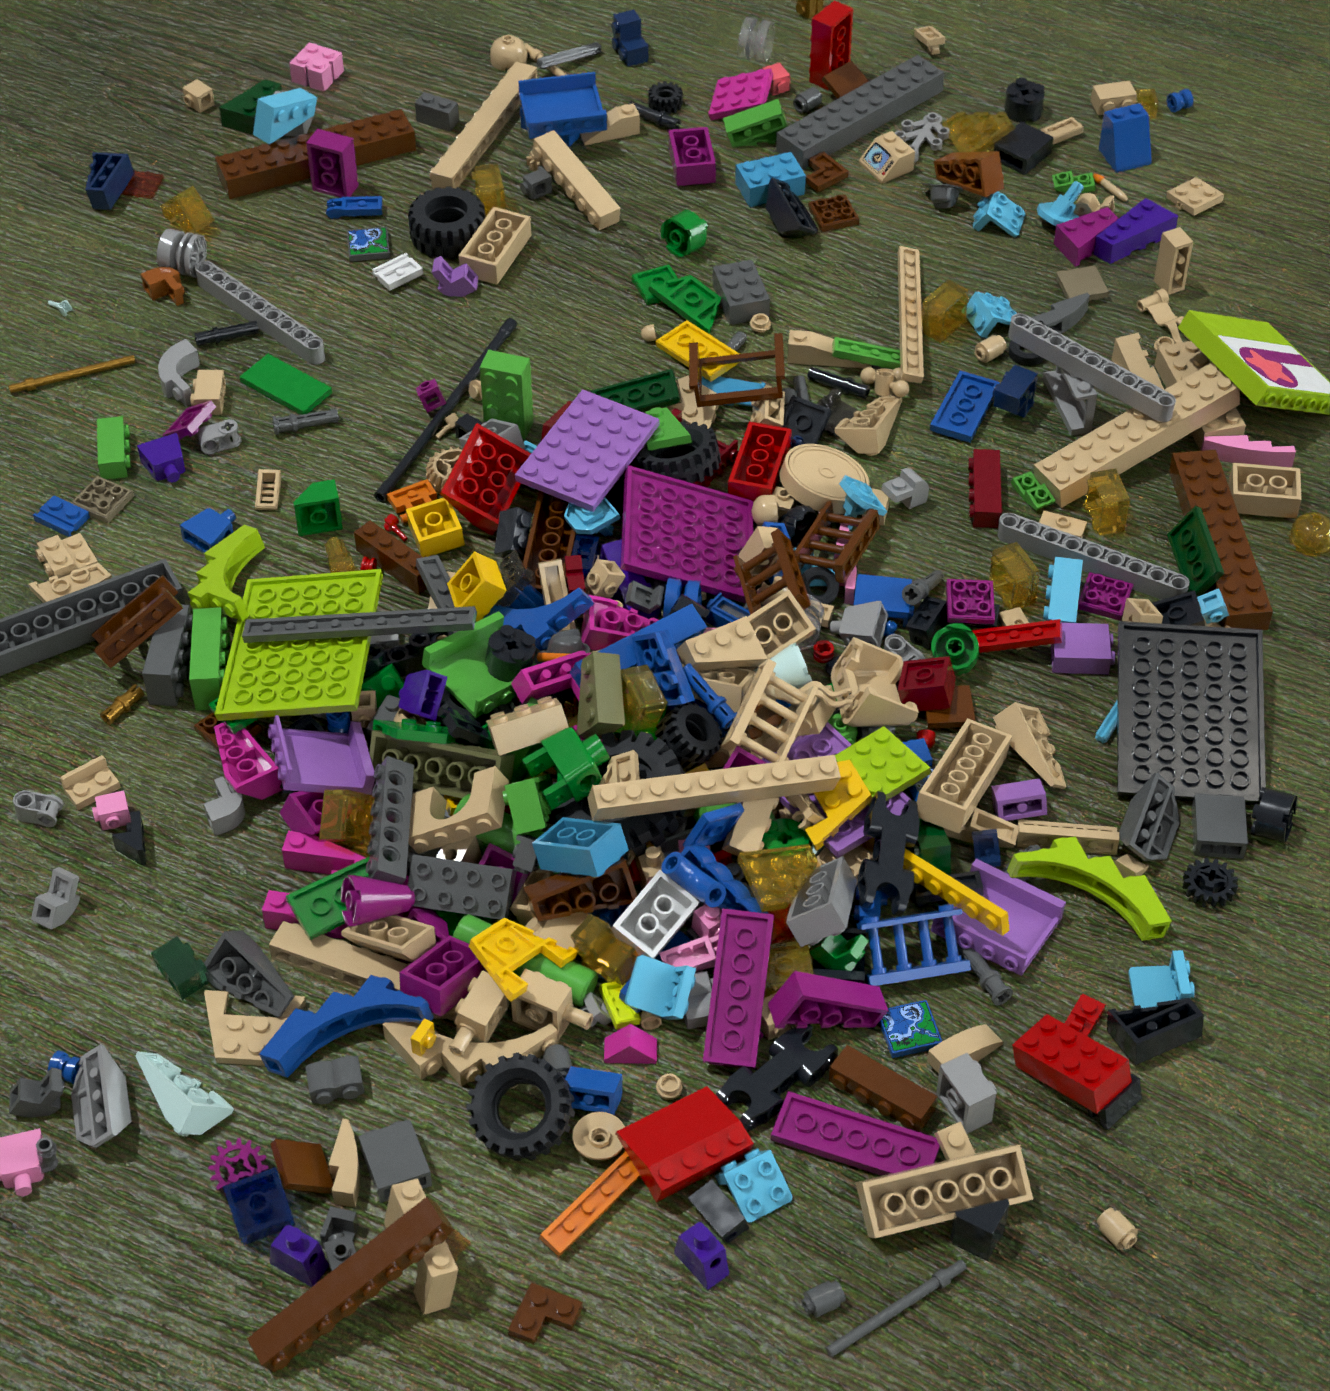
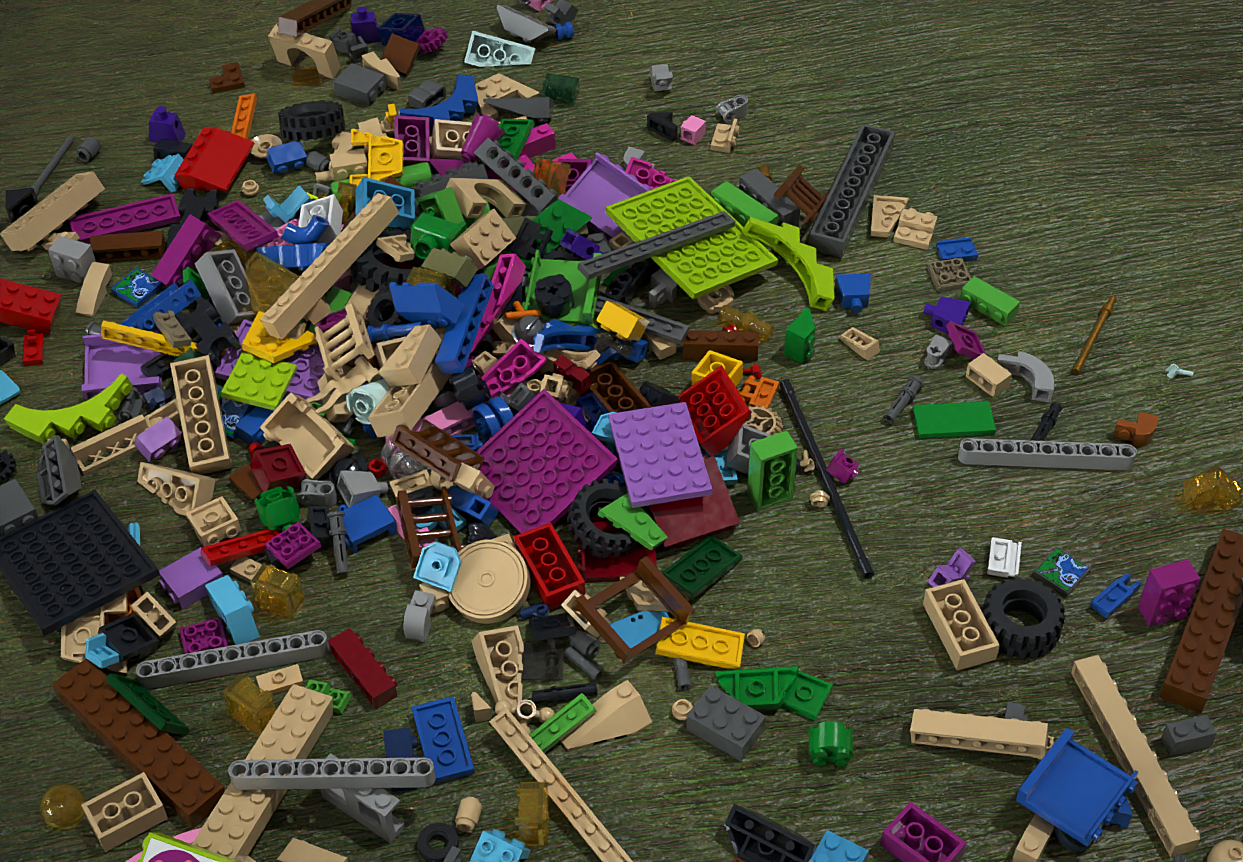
camera: 140 degrees right, 0 degrees up
light grey wheel [157,228,207,277] -> none
clear yellow container [471,164,506,218] -> none
dark pink slope [604,1024,657,1064] -> none
tan hair [752,495,778,527] -> none
none -> dark tan plate [153,310,192,348]
none -> tan plate [185,496,242,547]
none -> tan slope [471,692,492,722]

